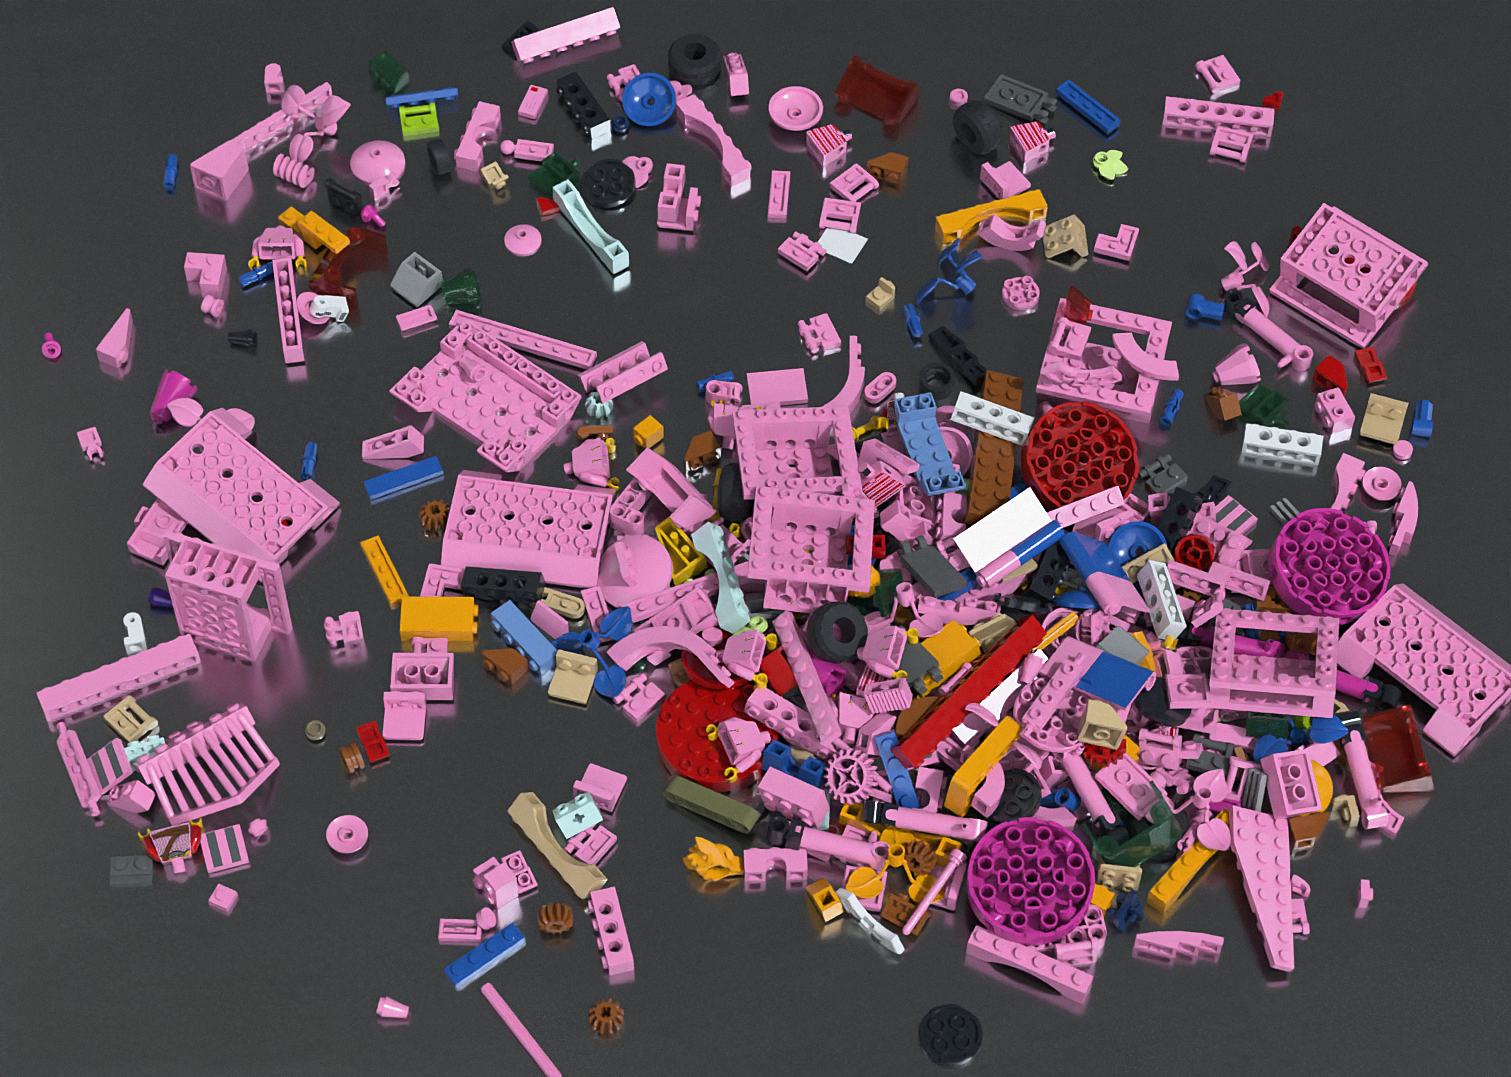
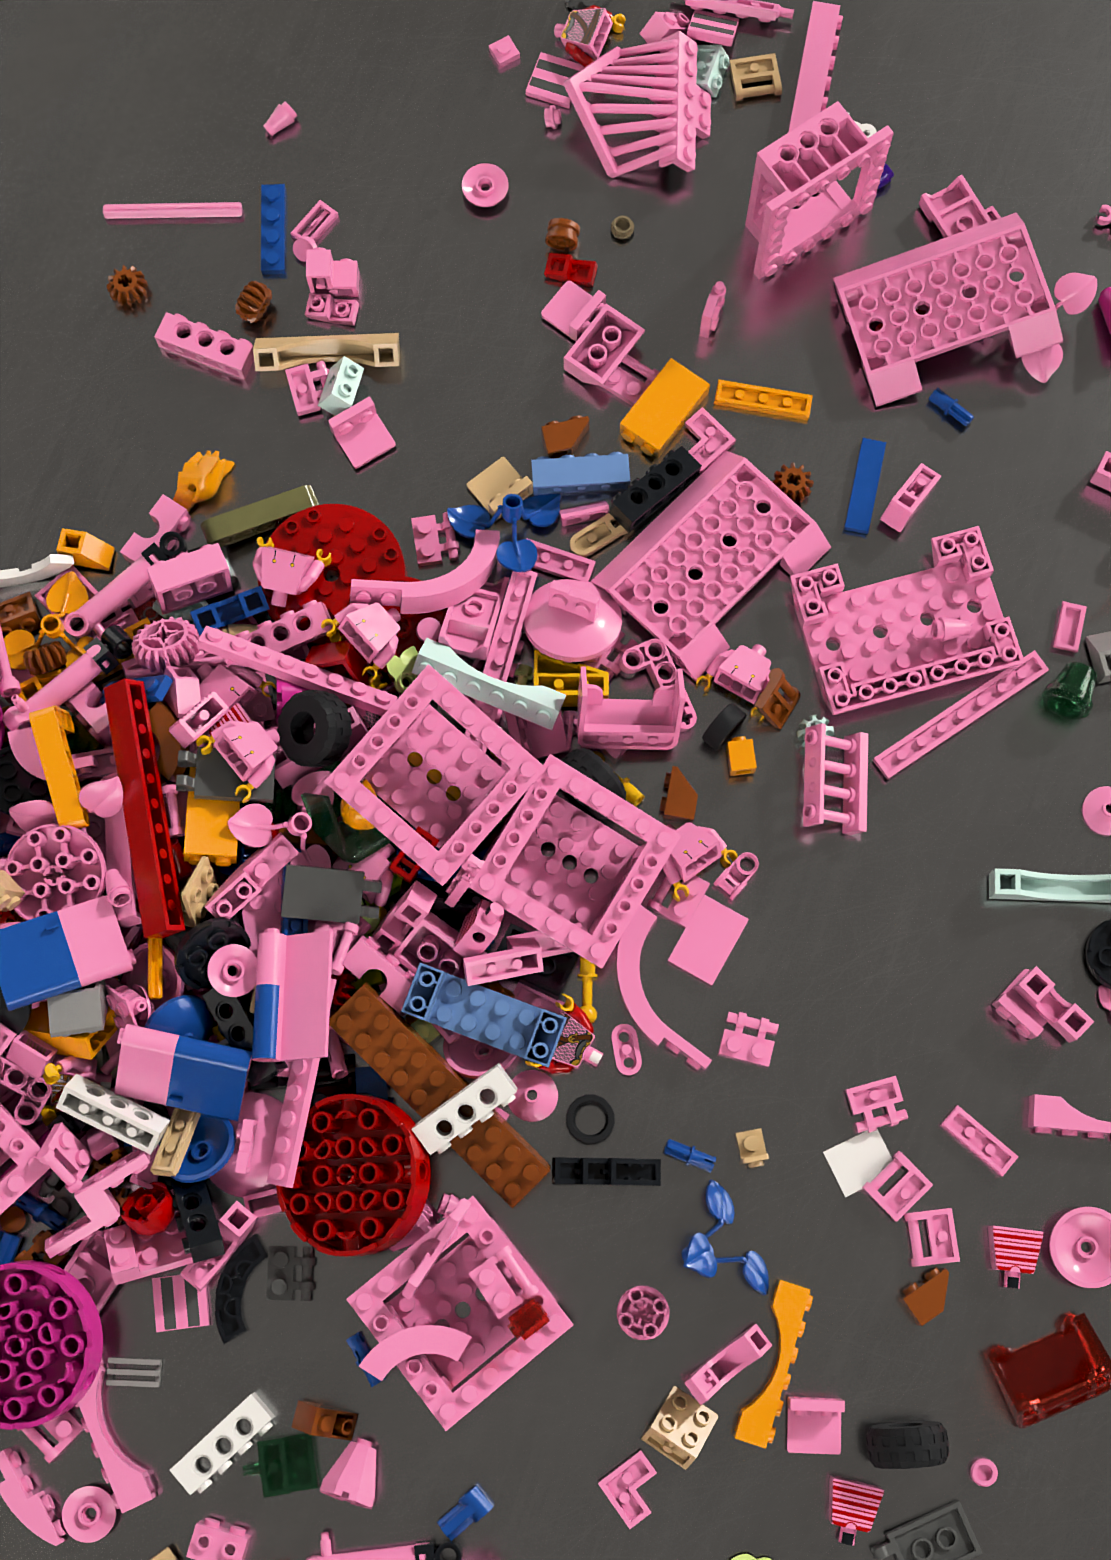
camera: 130 degrees right, 20 degrees up
blue axle [696,371,734,393] -> none
bright pink plate [1020,652,1086,739] -> none
none -> bright pink dish [207,944,257,997]
none -> black tyre [702,703,747,751]

